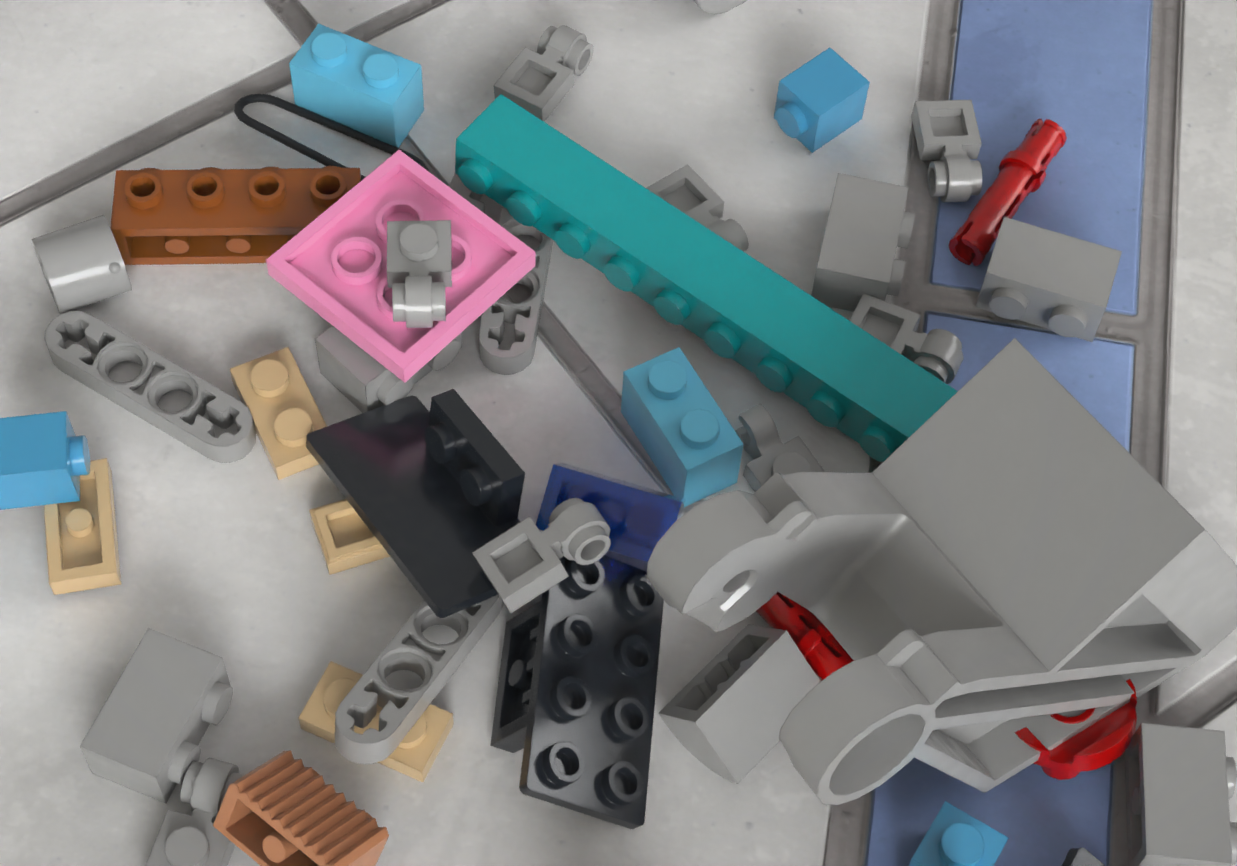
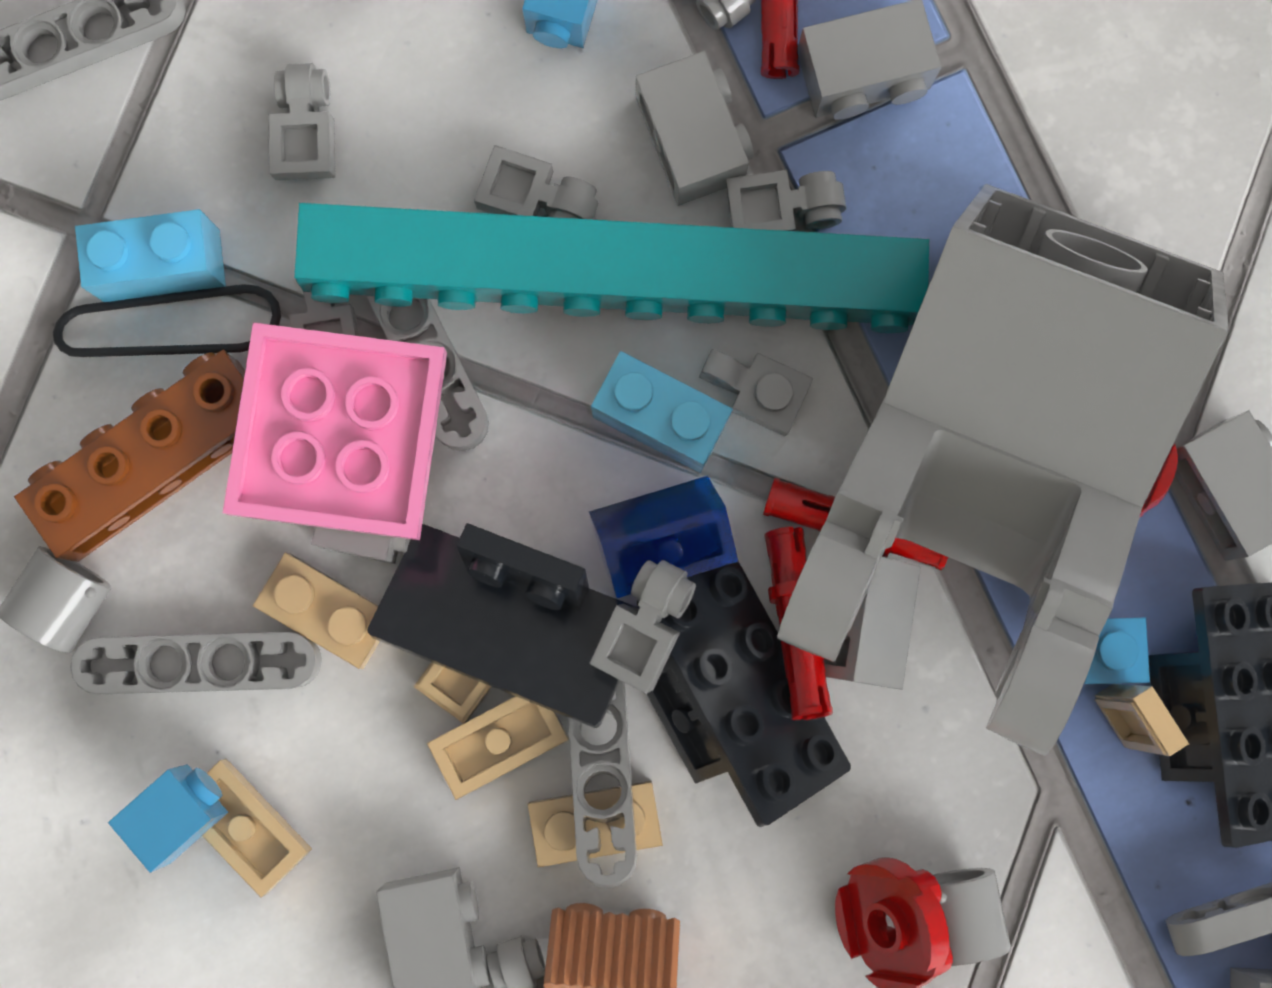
camera: 30 degrees left, 25 degrees up
light grey plate [387,220,452,328] -> none
none -> tan plate [427,696,569,800]
none -> red pin [764,526,833,720]

